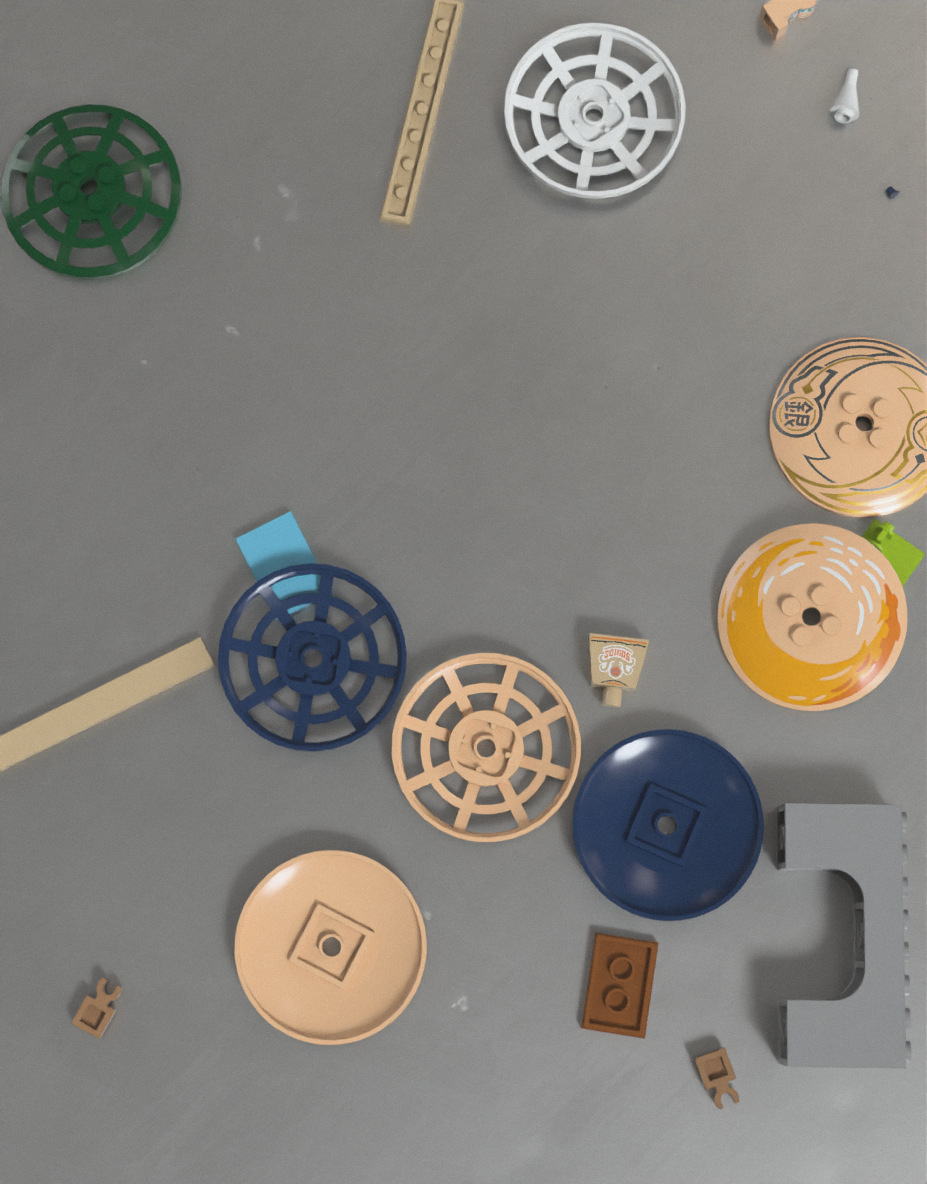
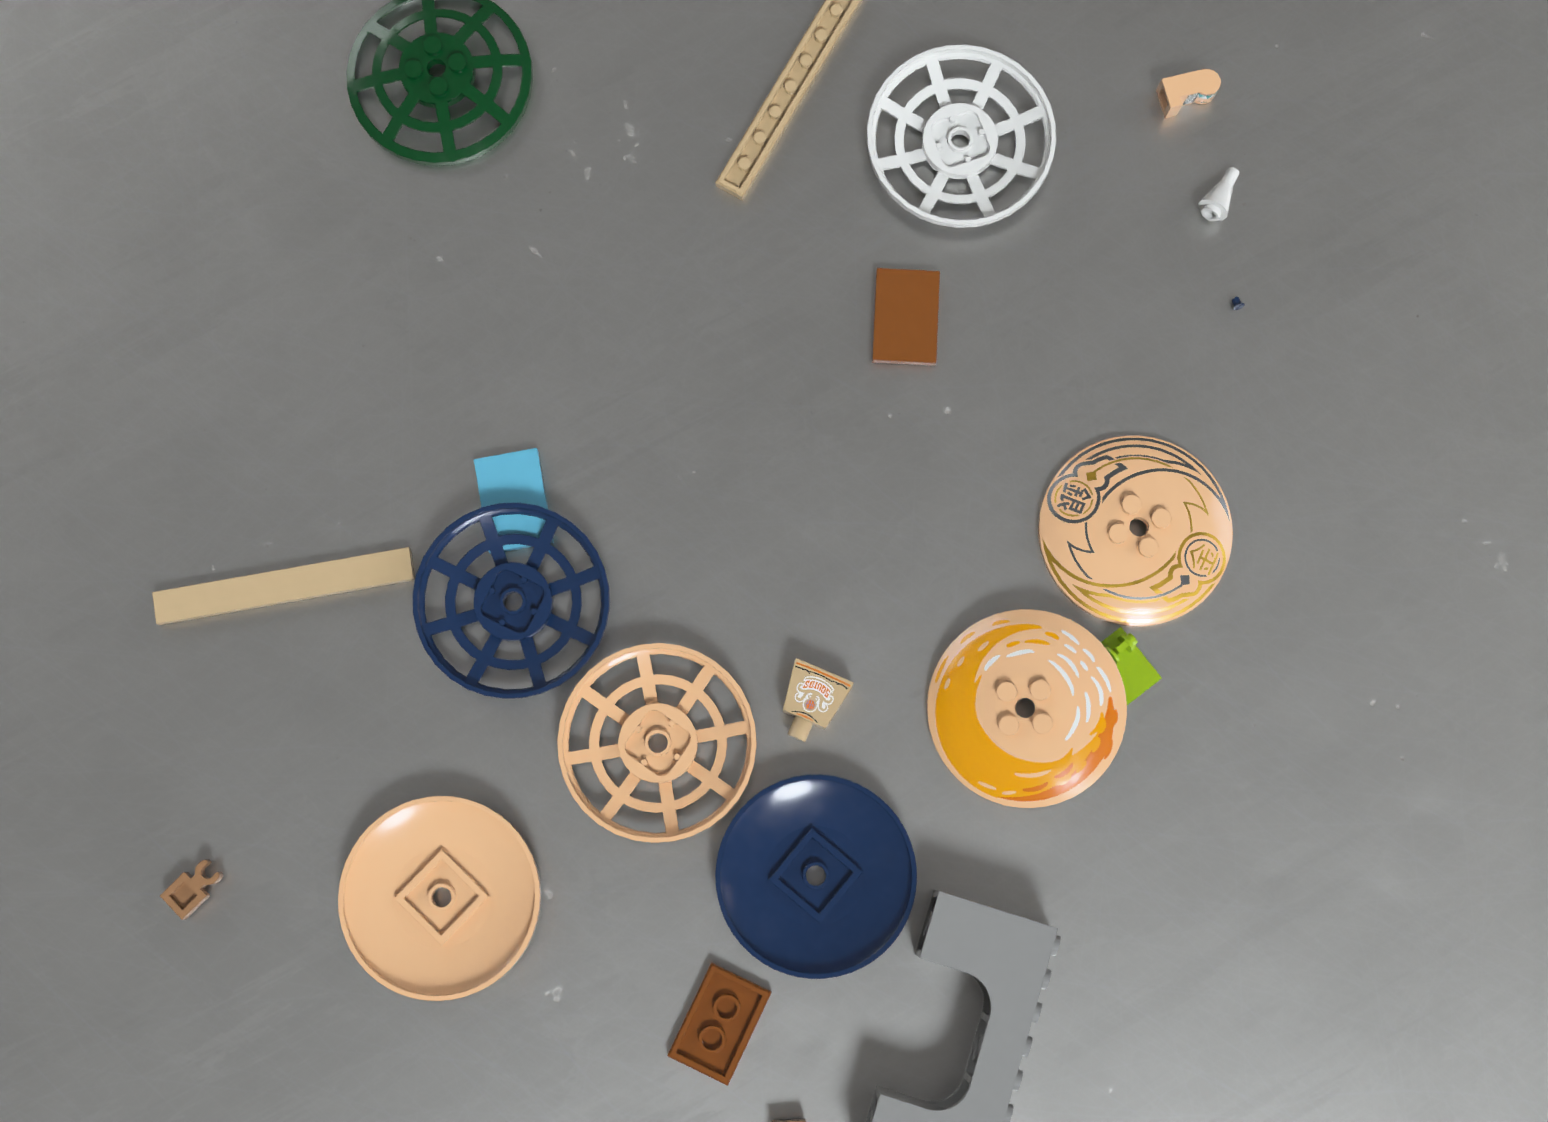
camera: 15 degrees right, 0 degrees up
none -> dark orange tile [872,268,940,366]

